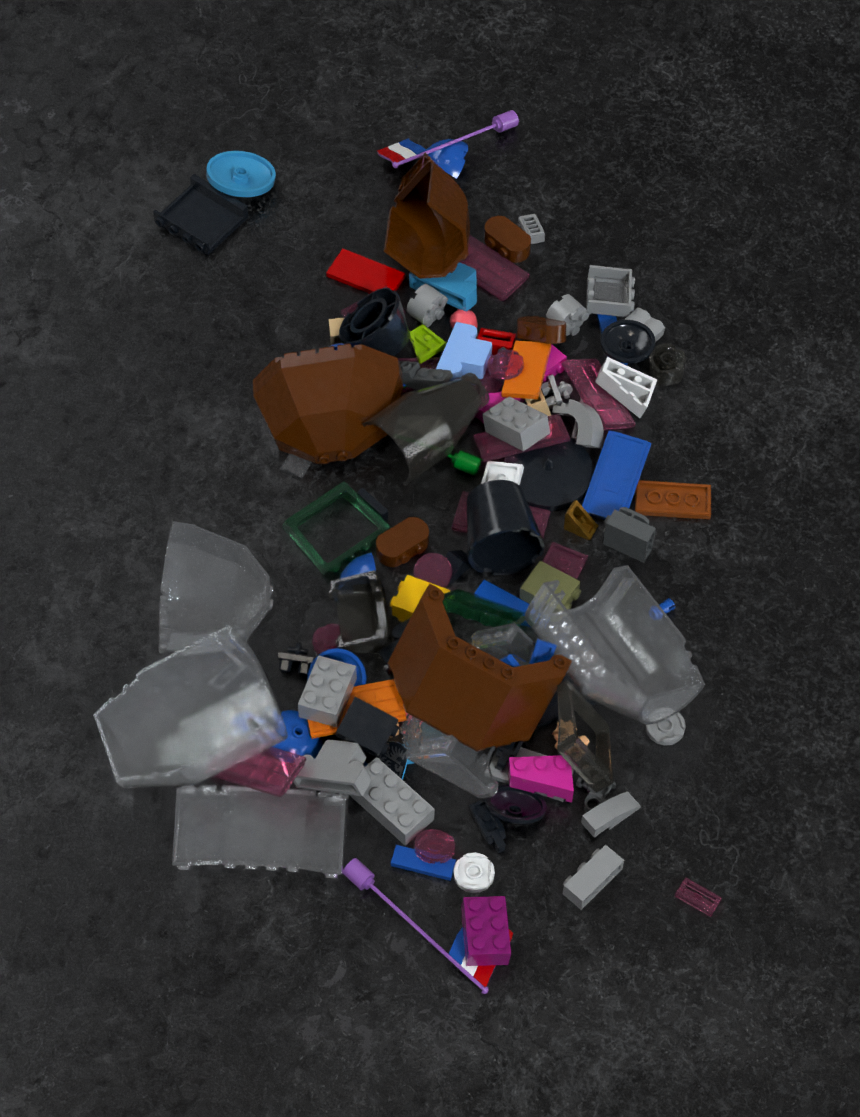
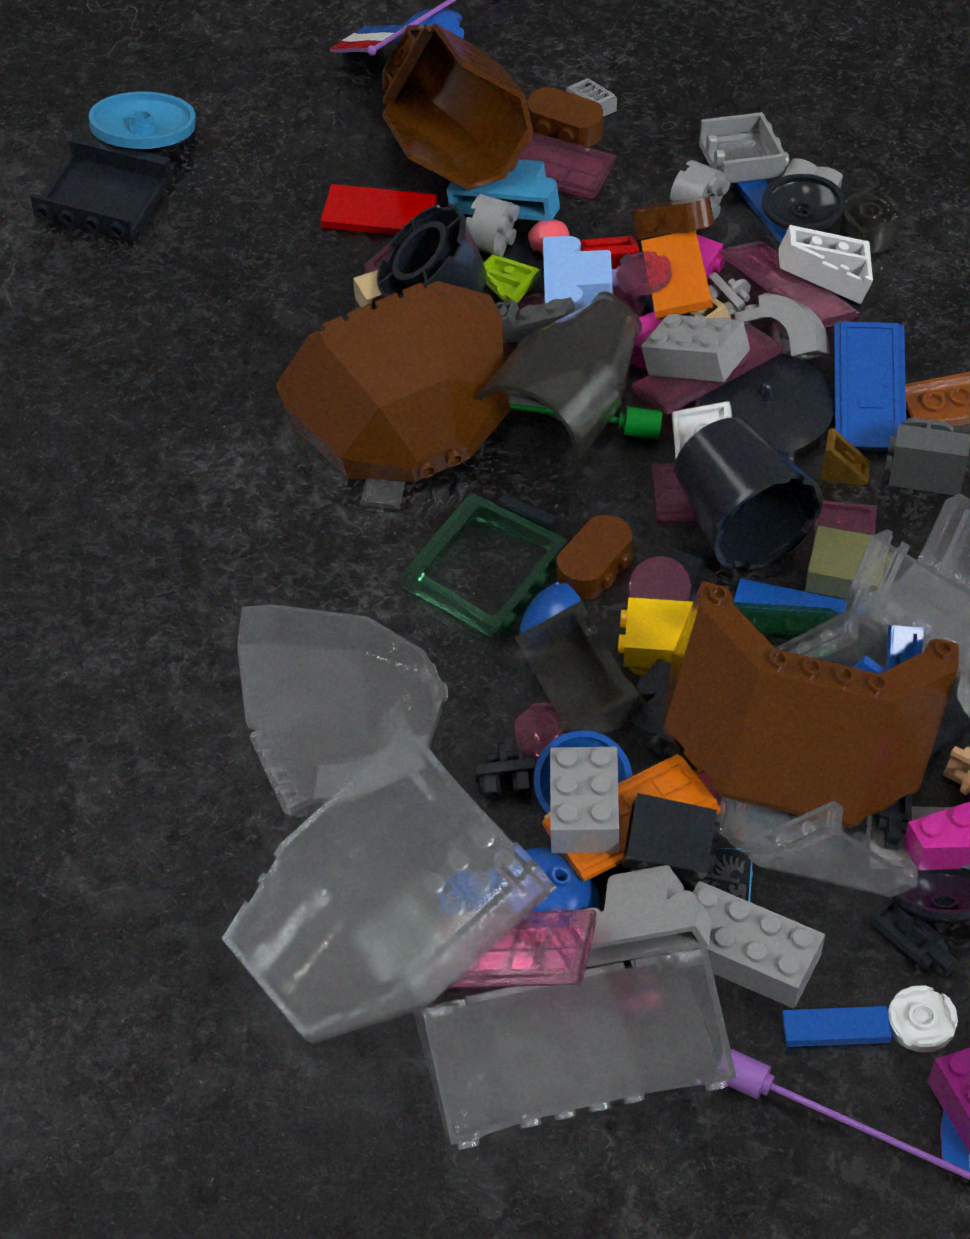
camera: 15 degrees left, 5 degrees down
clear pink tile [414,829,455,864] -> none

